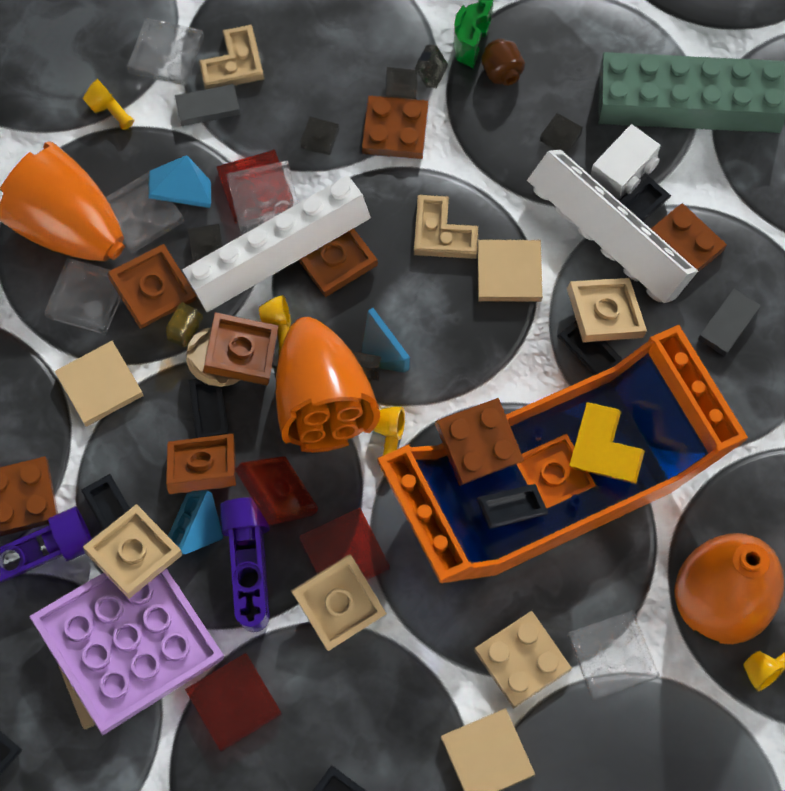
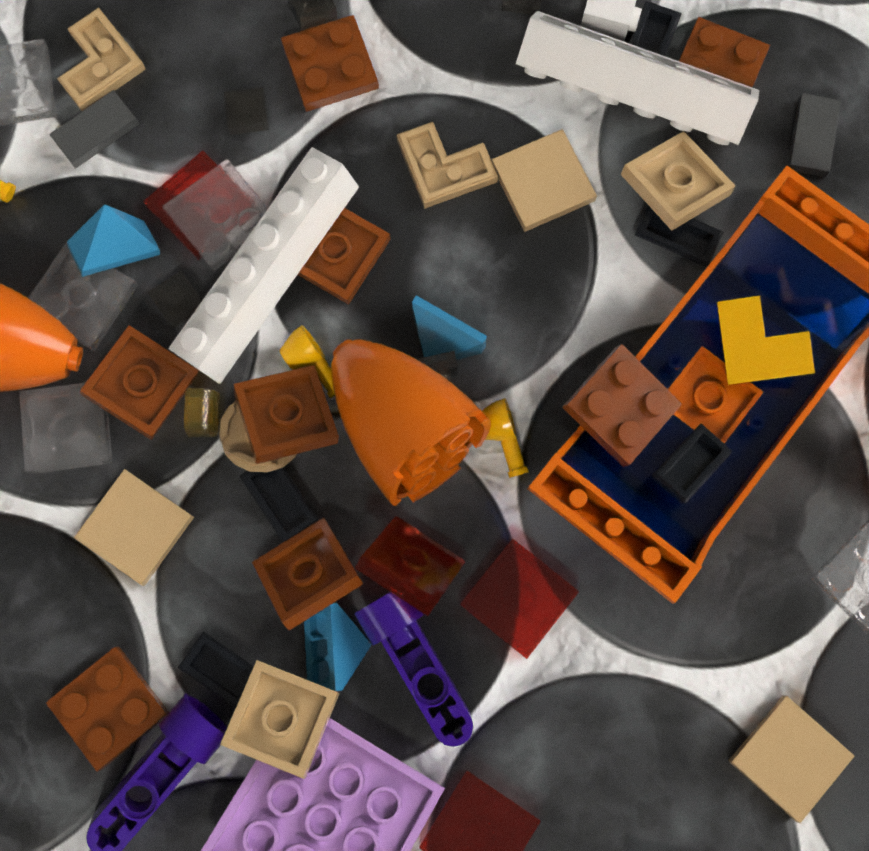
camera: 25 degrees left, 10 degrees up
tan plate [291,554,387,651] -> none
tan plate [474,611,572,709] -> none

